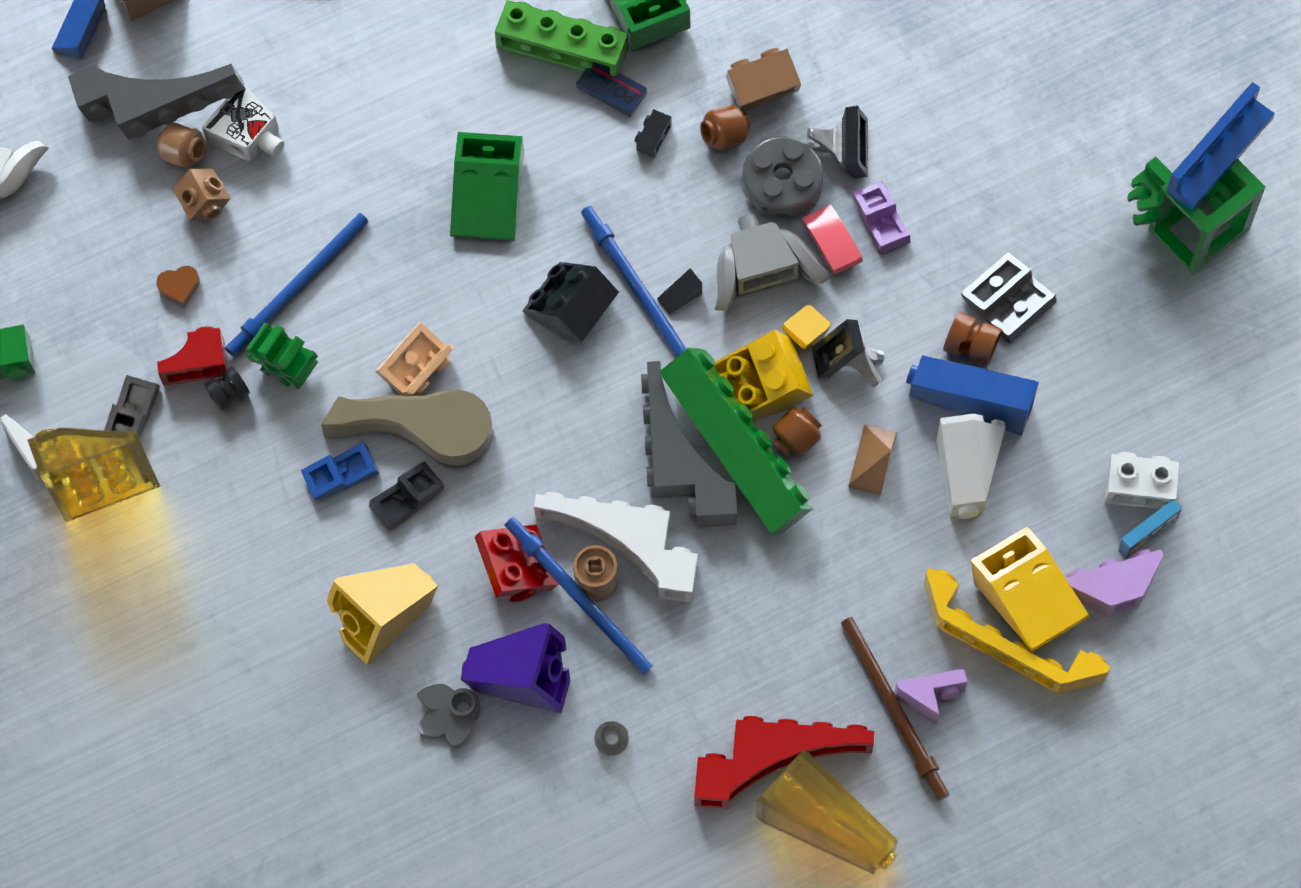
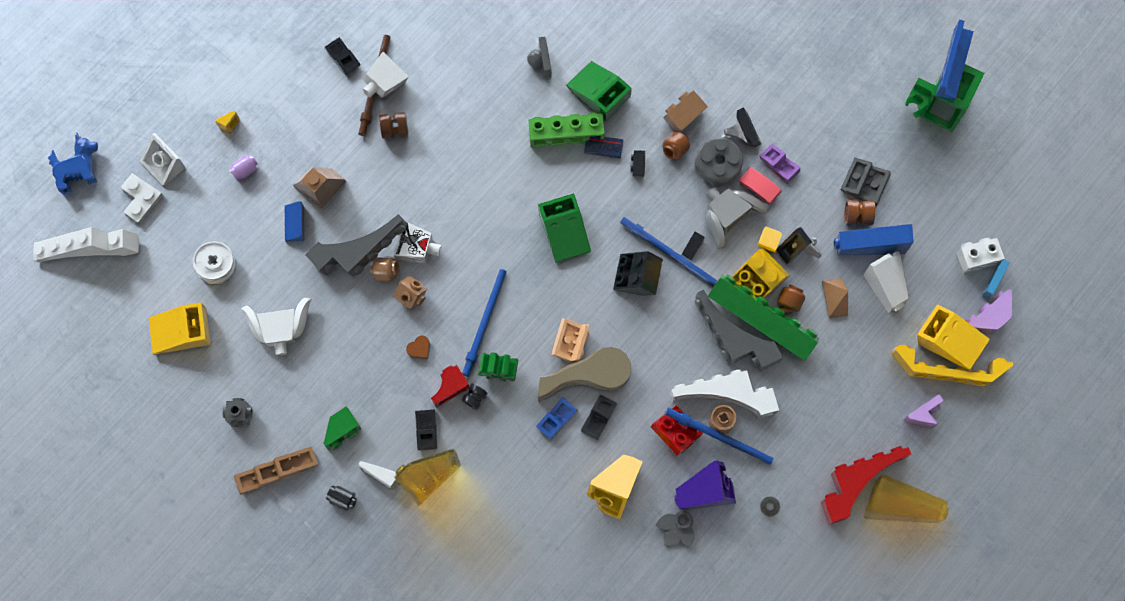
camera: 25 degrees left, 5 degrees up
reddish brown bar [841,617,950,801] -> none

